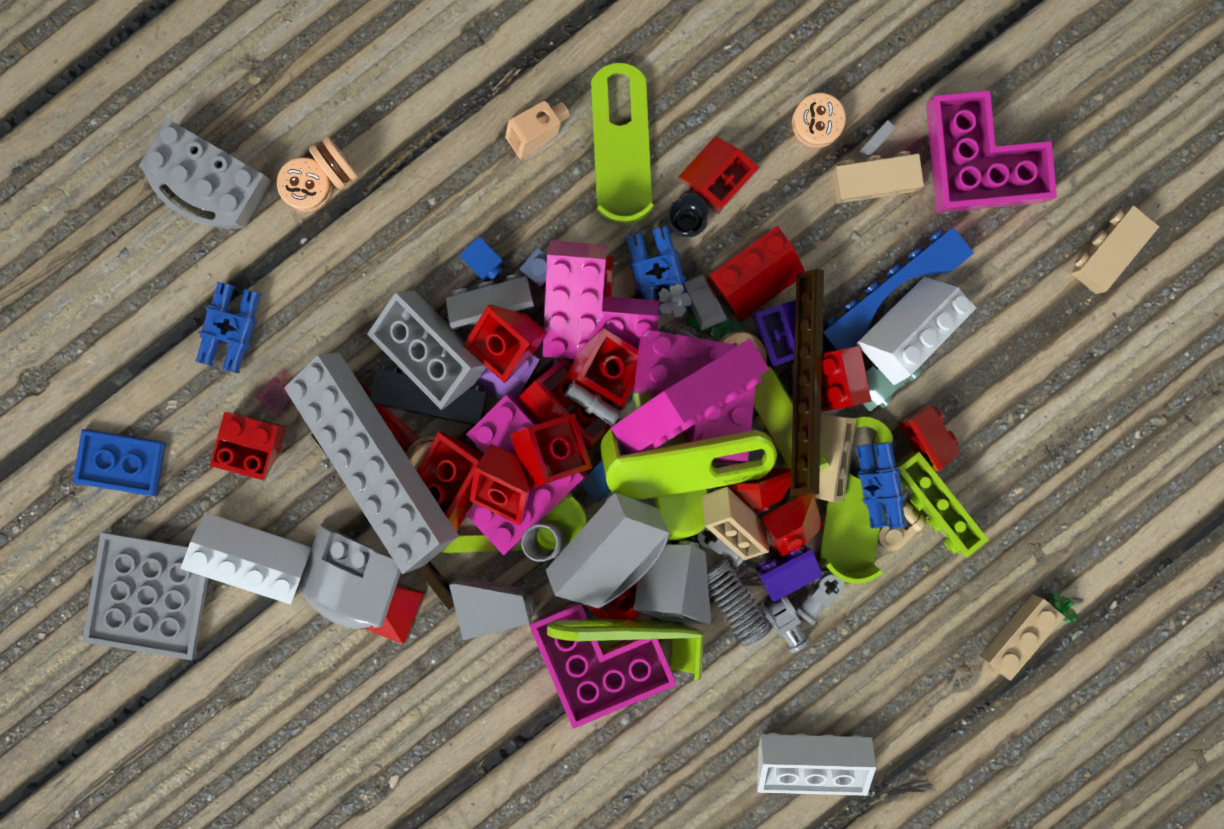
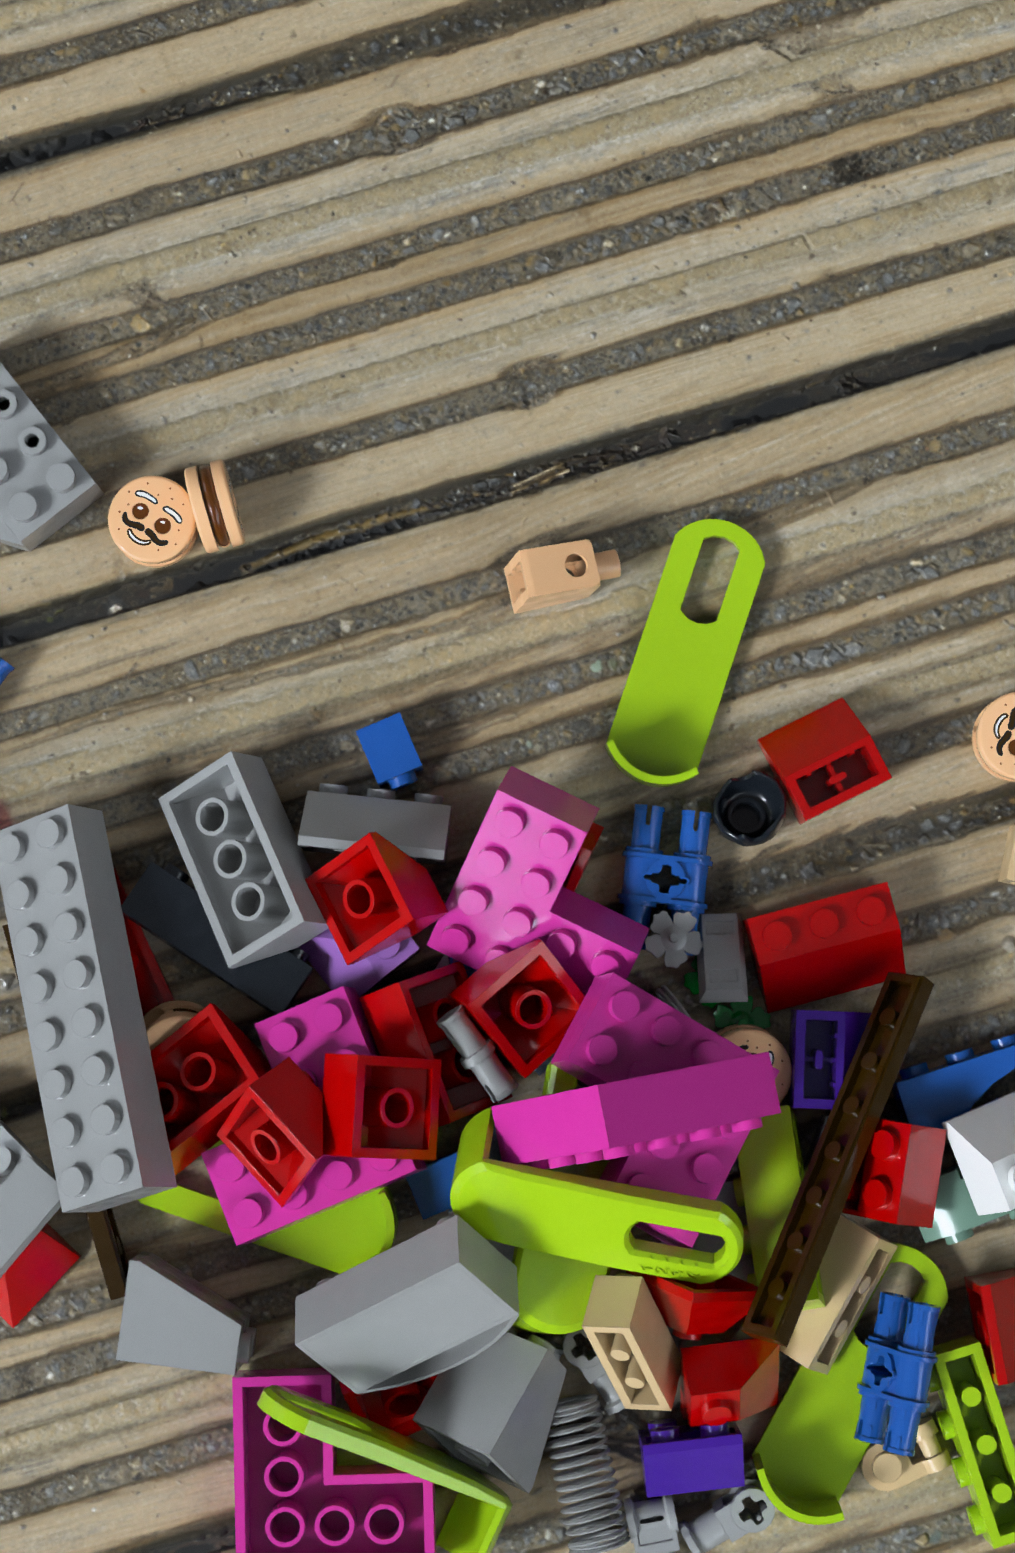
camera: 30 degrees right, 5 degrees down
sand blue brick [520,248,547,290] -> none
light grey piece [521,523,567,562] -> none

